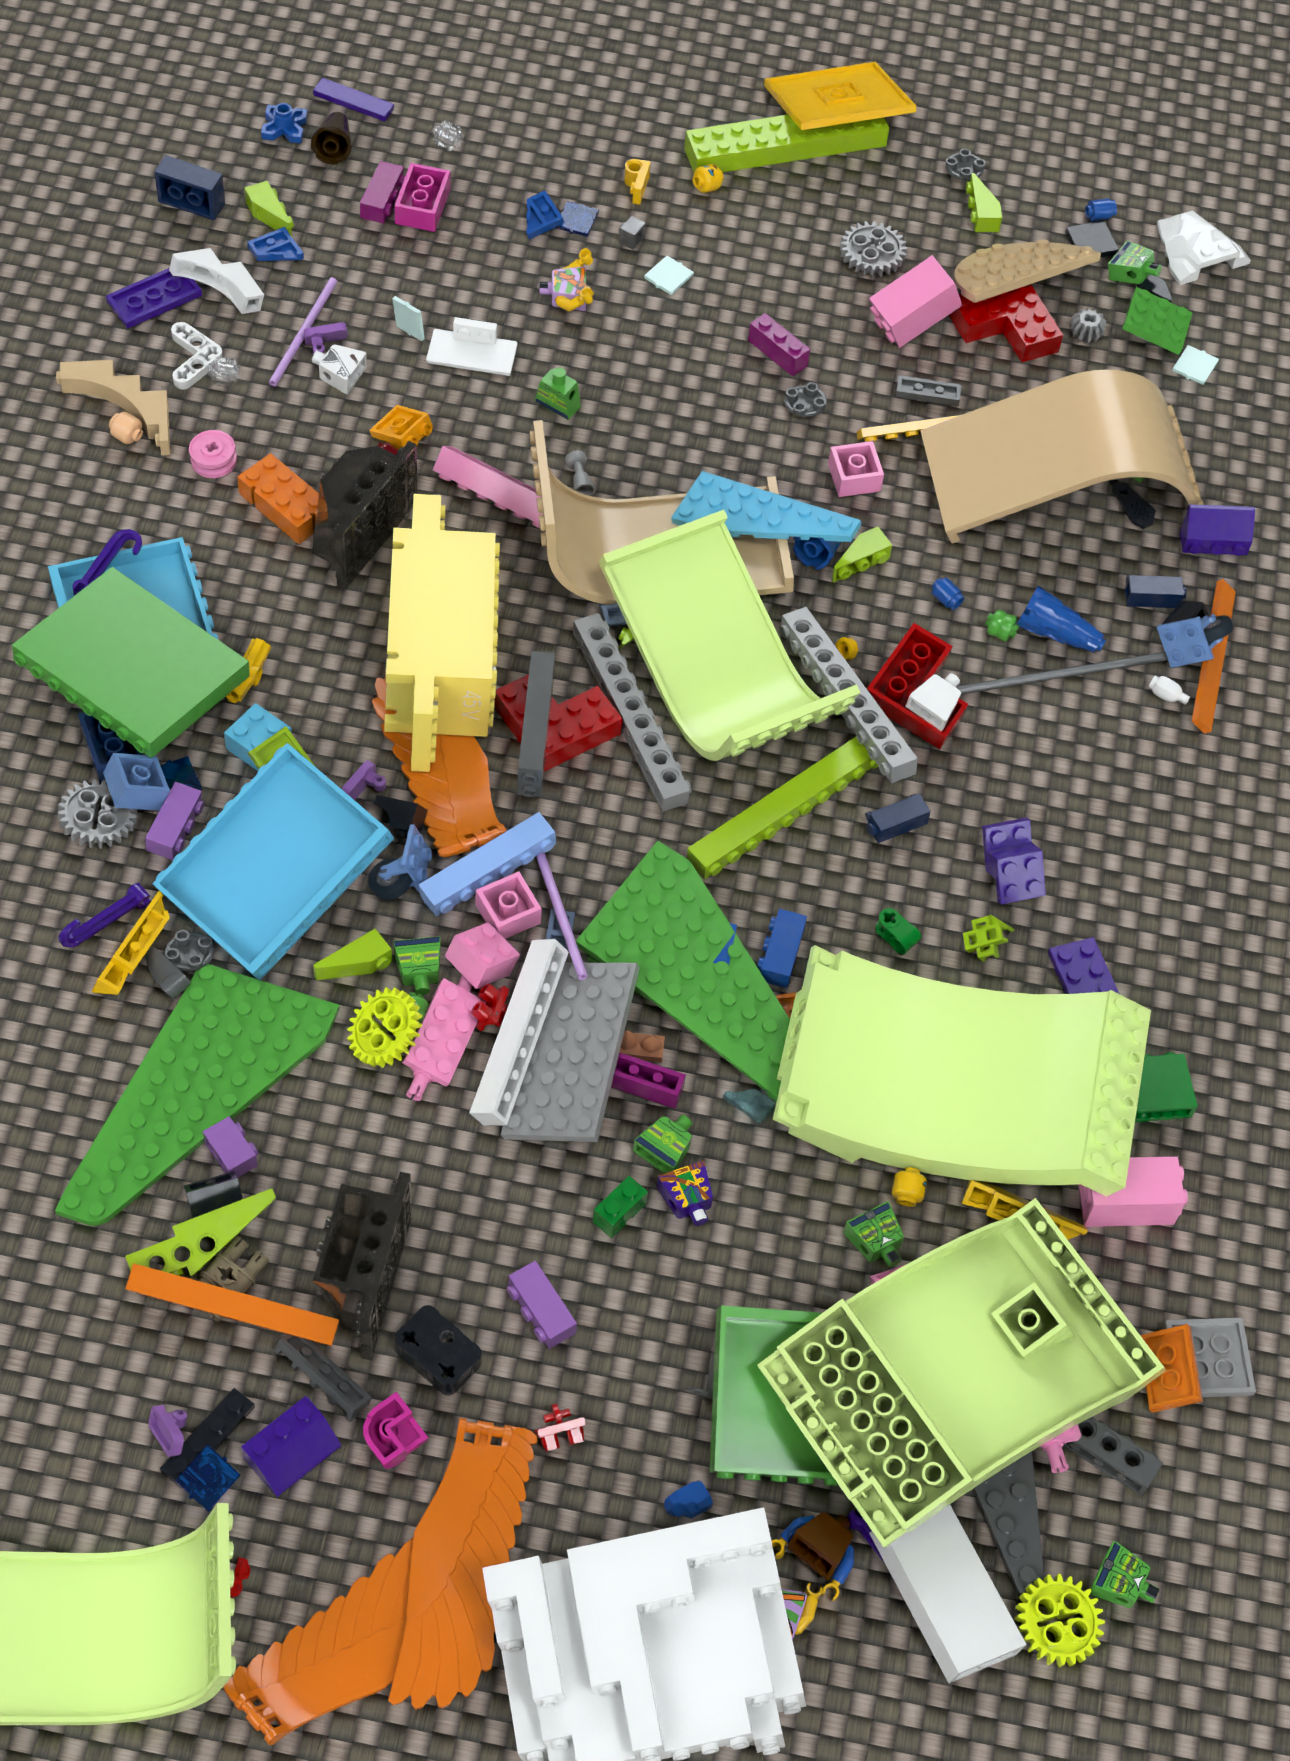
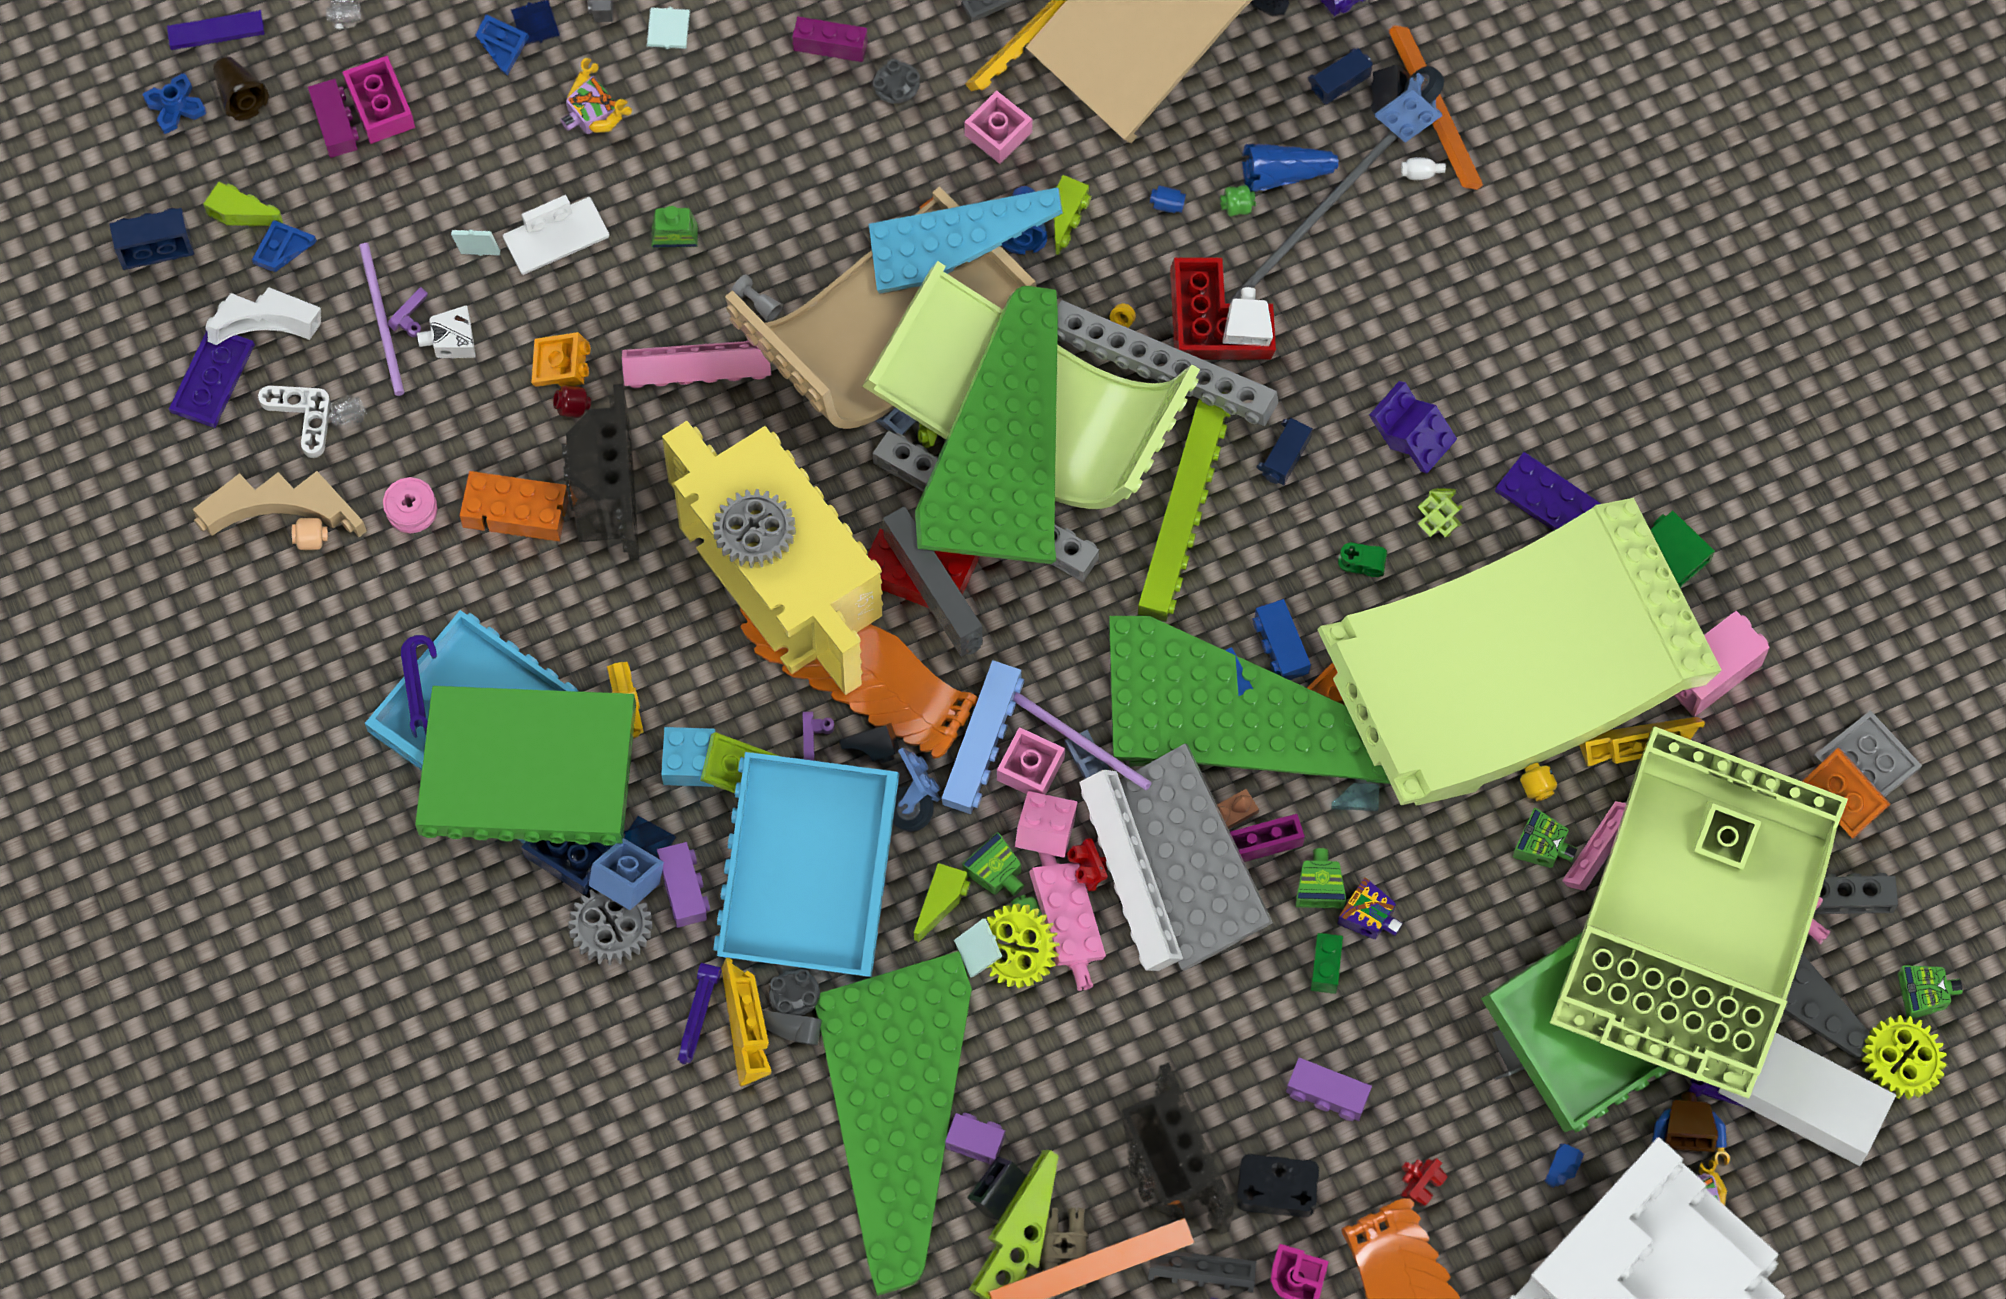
camera: 30 degrees left, 10 degrees up
none -> light grey gear [713,489,796,568]
none -> bright green wing [915,286,1058,564]
none -> light aqua piece [954,919,1002,978]

